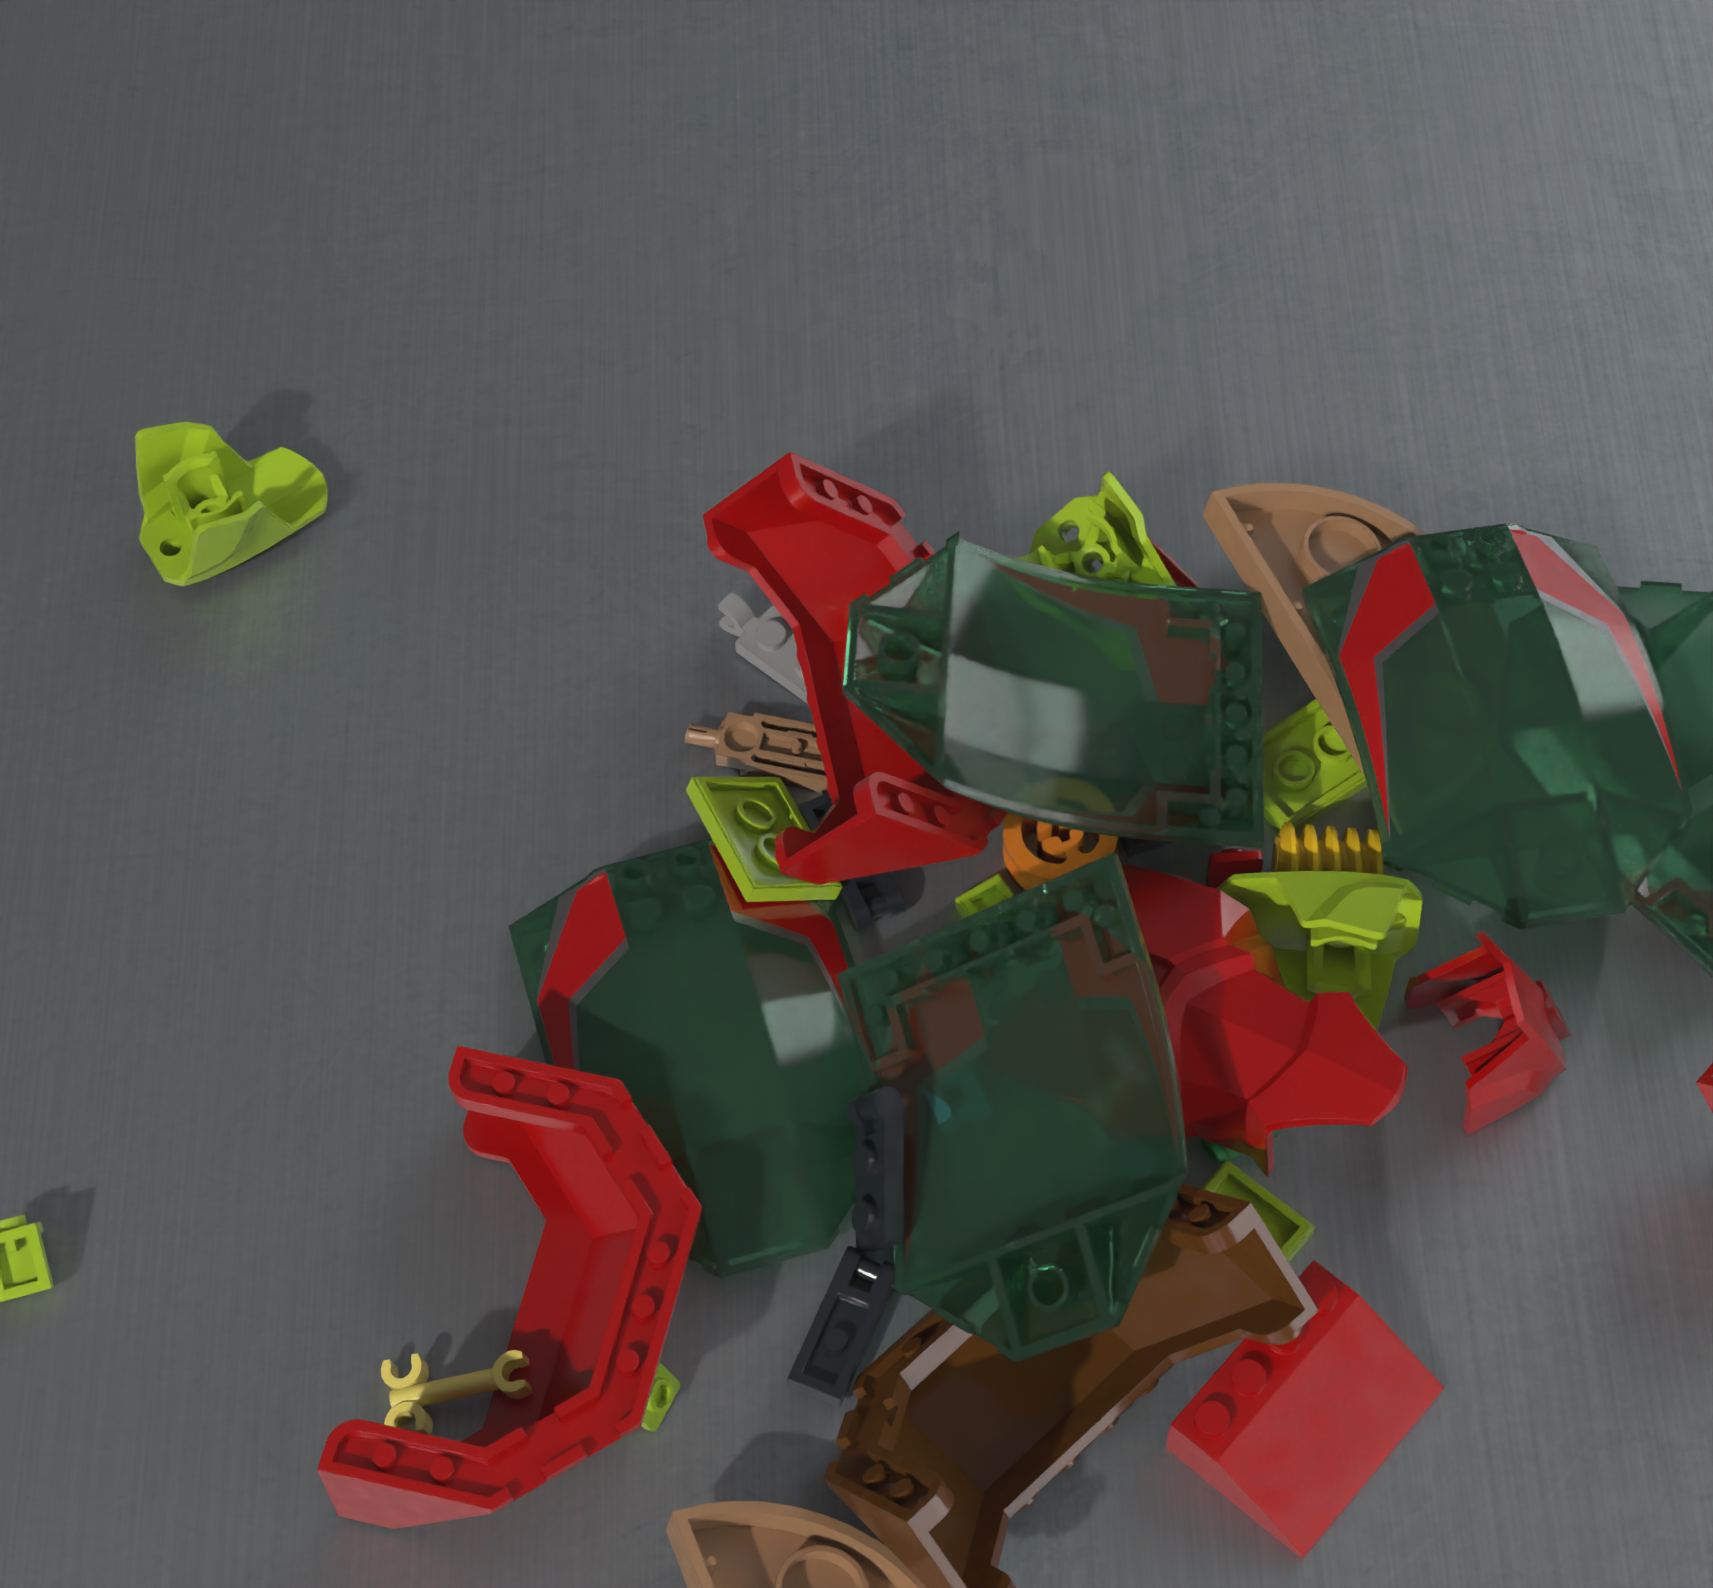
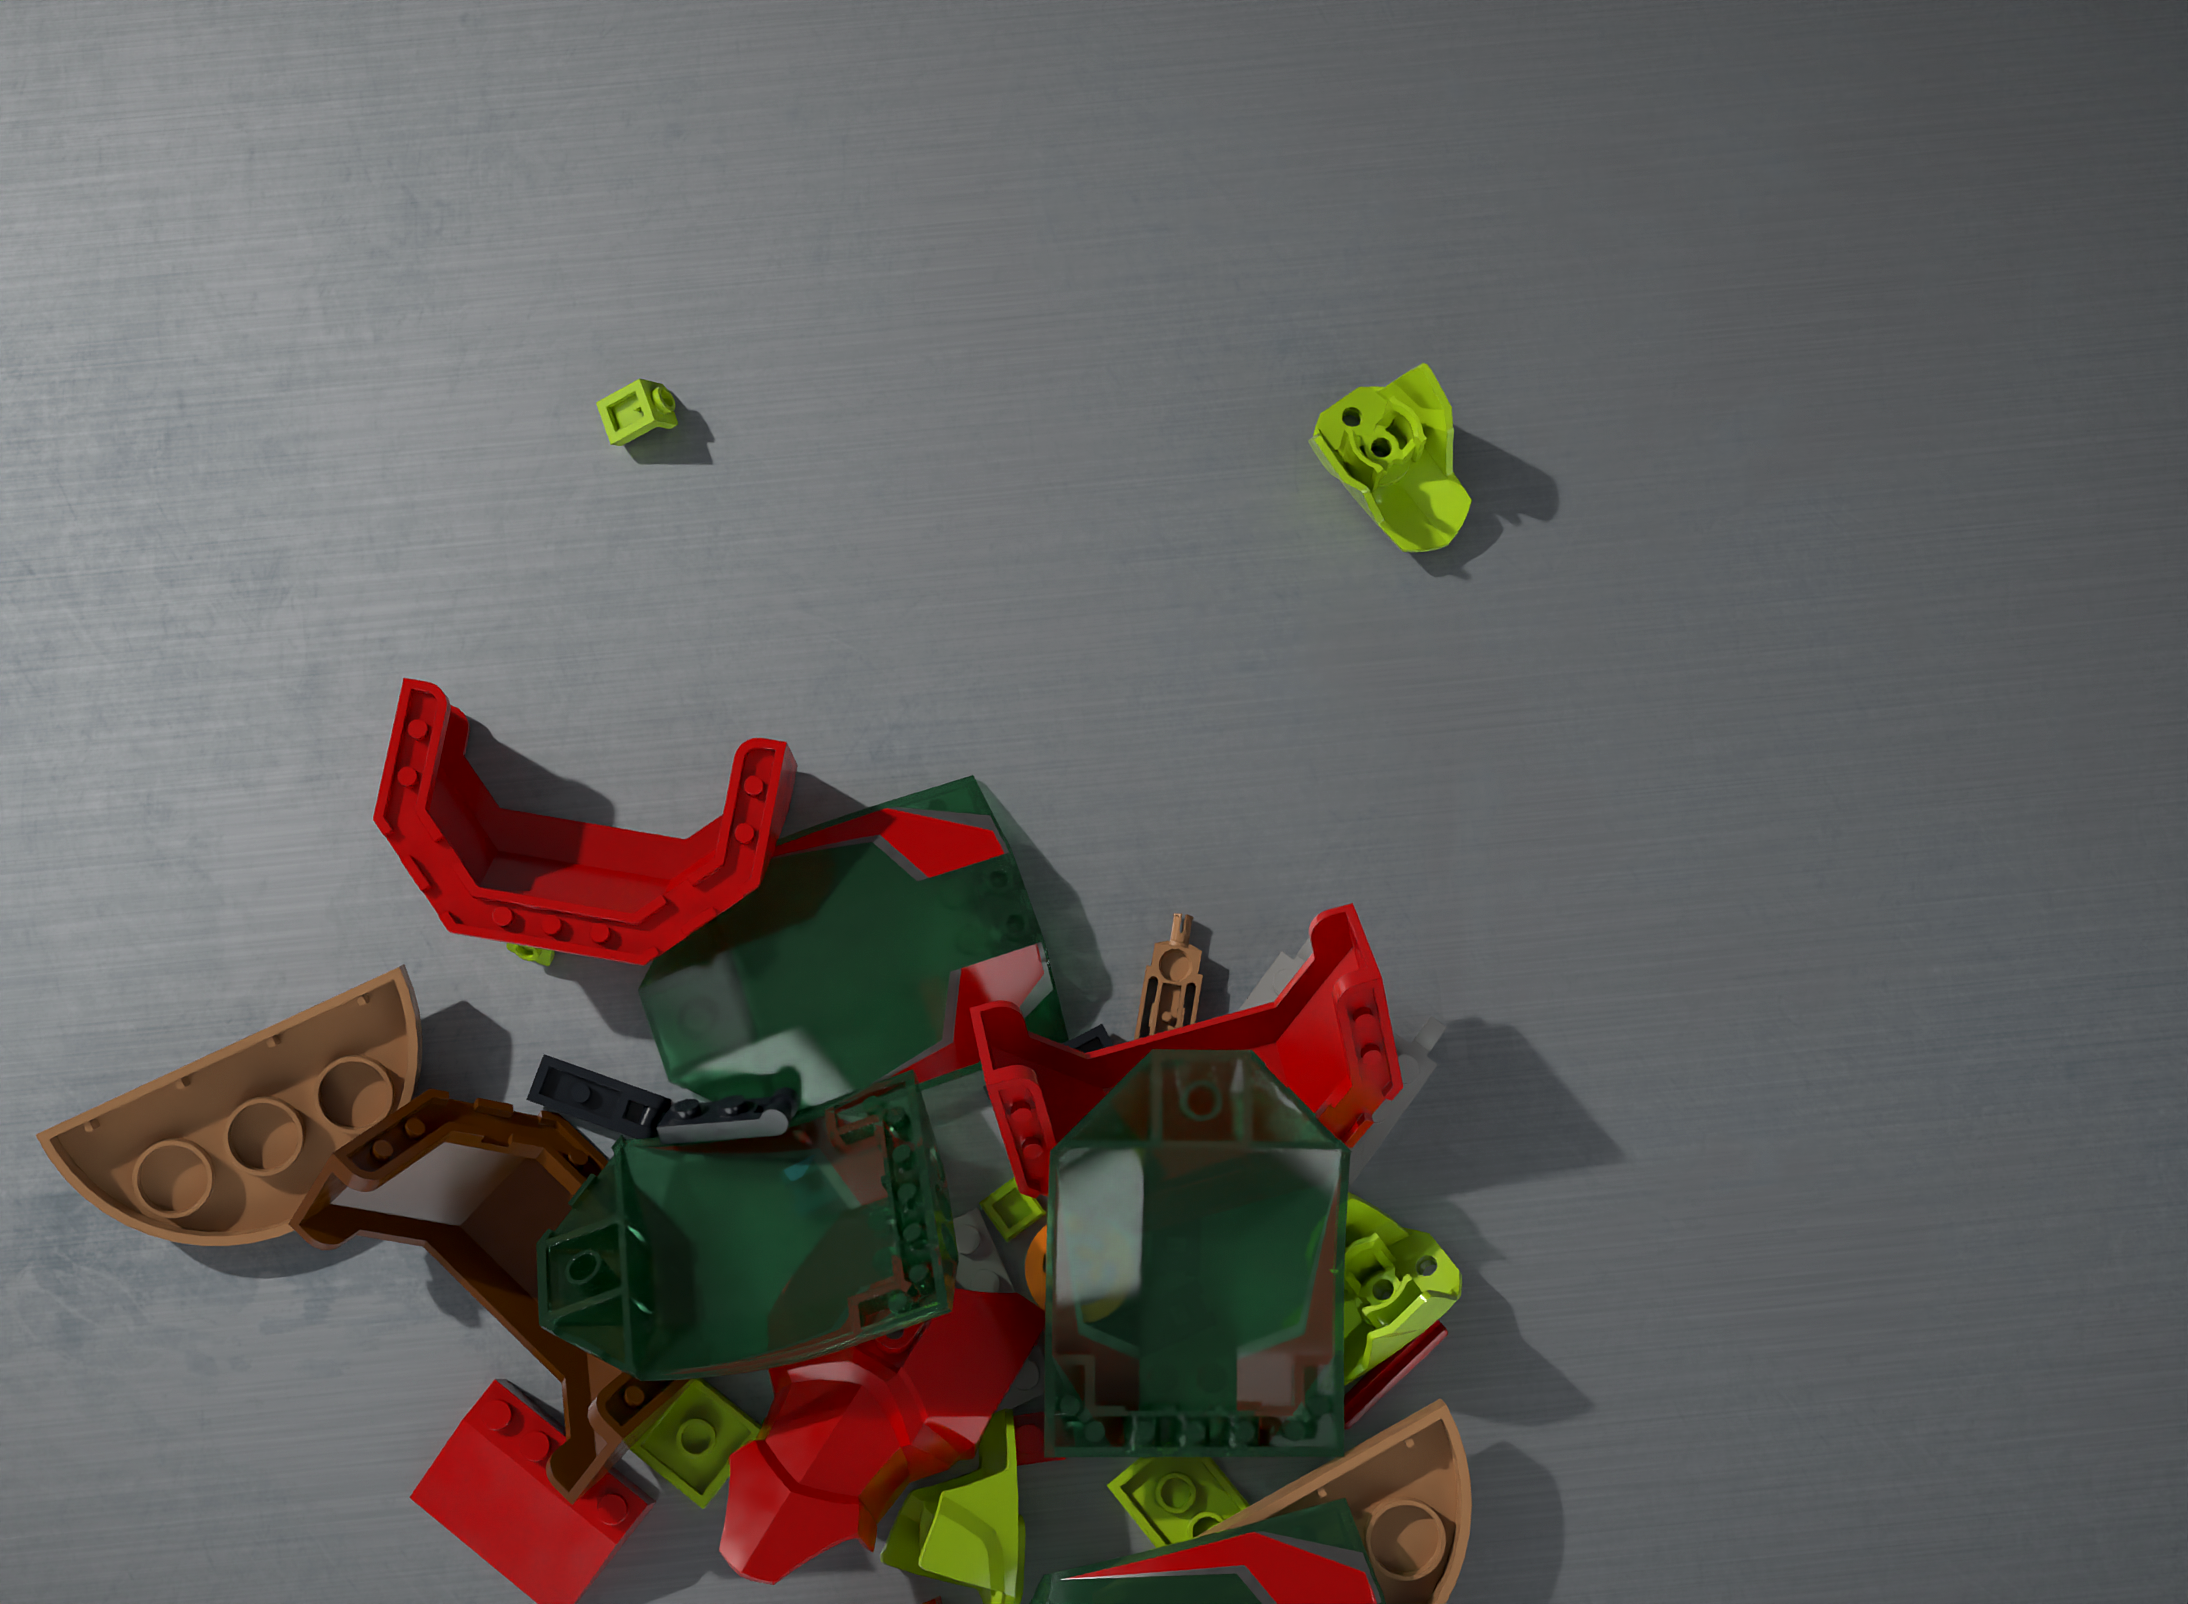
camera: 85 degrees right, 20 degrees up
light yellow bar [381,1350,532,1435] -> none
lime tile [686,777,843,902] -> none
yellow piece [1271,822,1384,875] -> none

